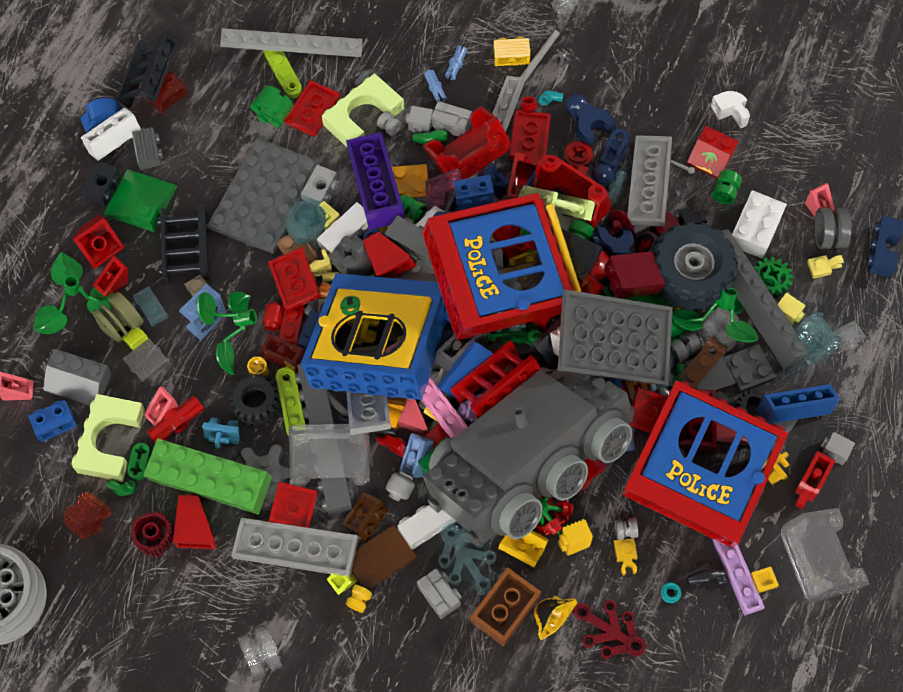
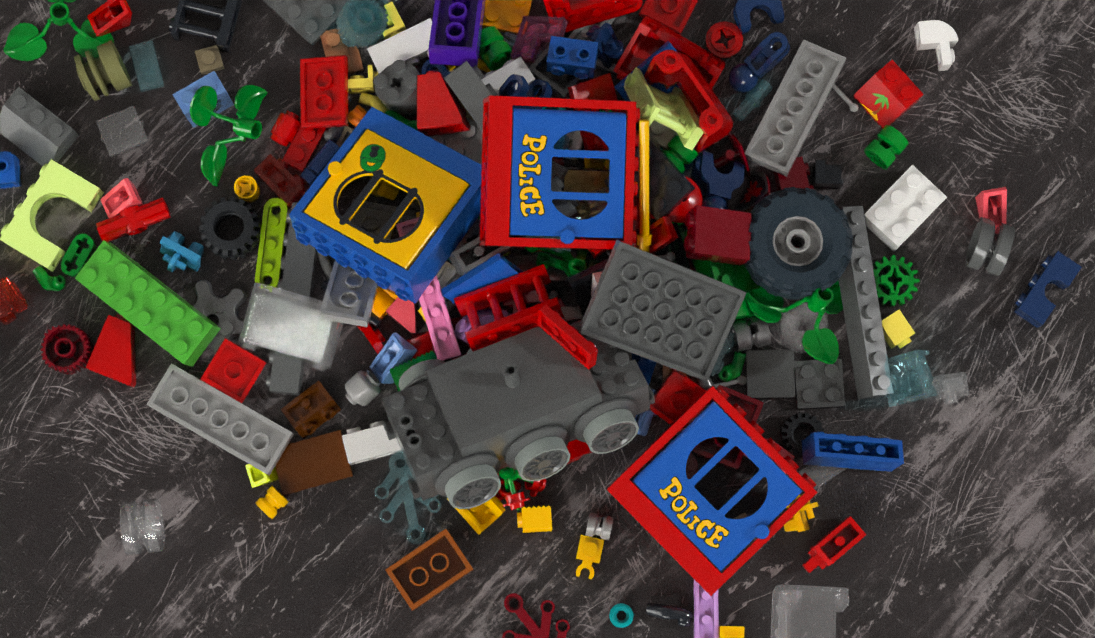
camera: 15 degrees right, 15 degrees up
neon yellow slope [121,327,148,351] -> none
light grey brick [417,569,462,619] -> none
yellow hat [534,596,577,640] -> none
reddish brown plate [679,336,728,389] -> none
light yellow plate [807,255,844,279] -> none
light grey brick [821,432,855,466] -> none
none -> red plate [537,305,598,370]

